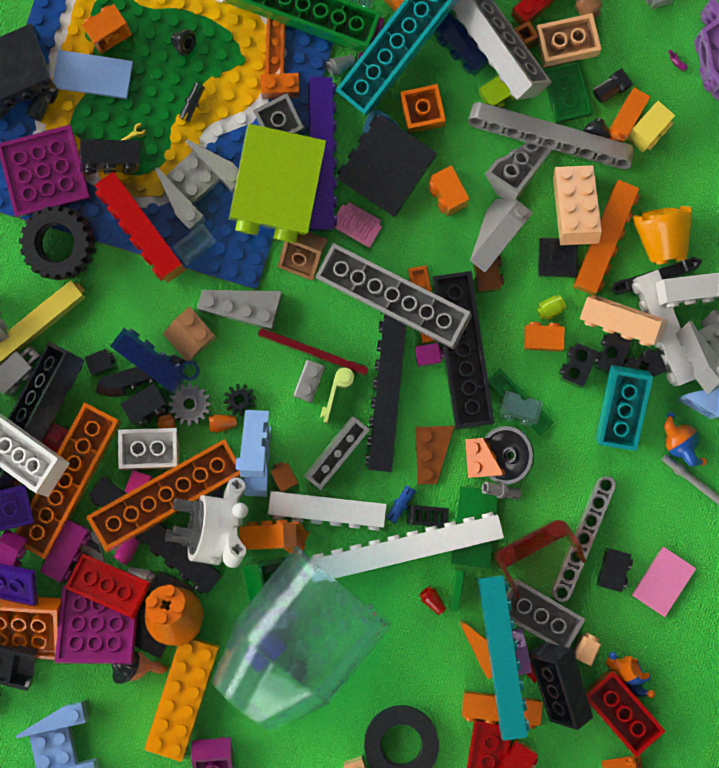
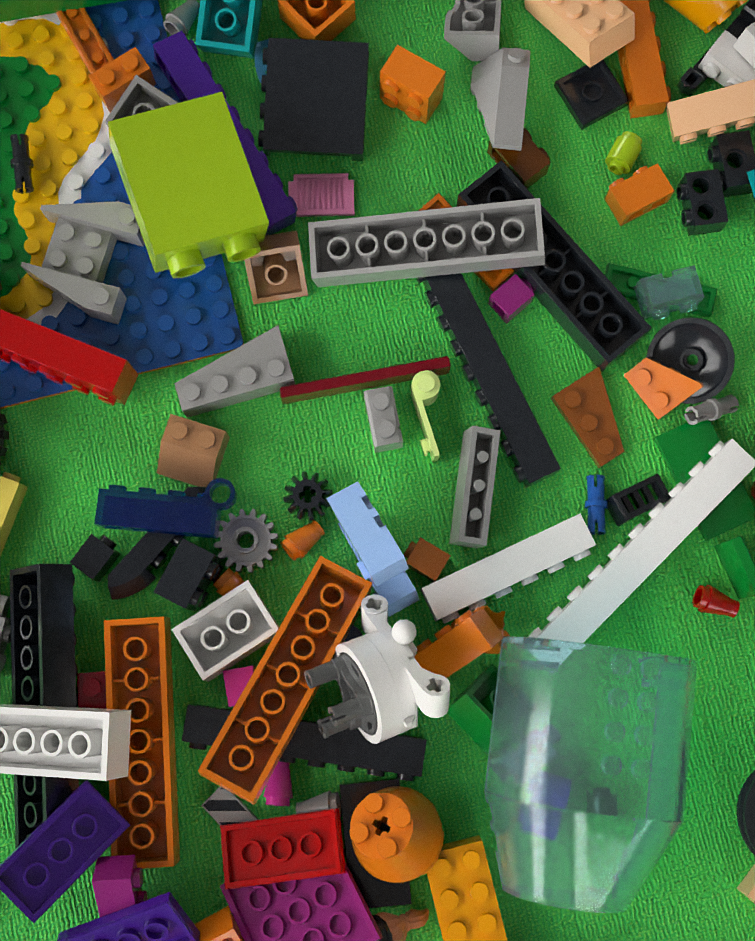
camera: 35 degrees left, 5 degrees down
magenta brick [40,519,92,582] -> none
clear light blue brick [172,223,216,265] -> none

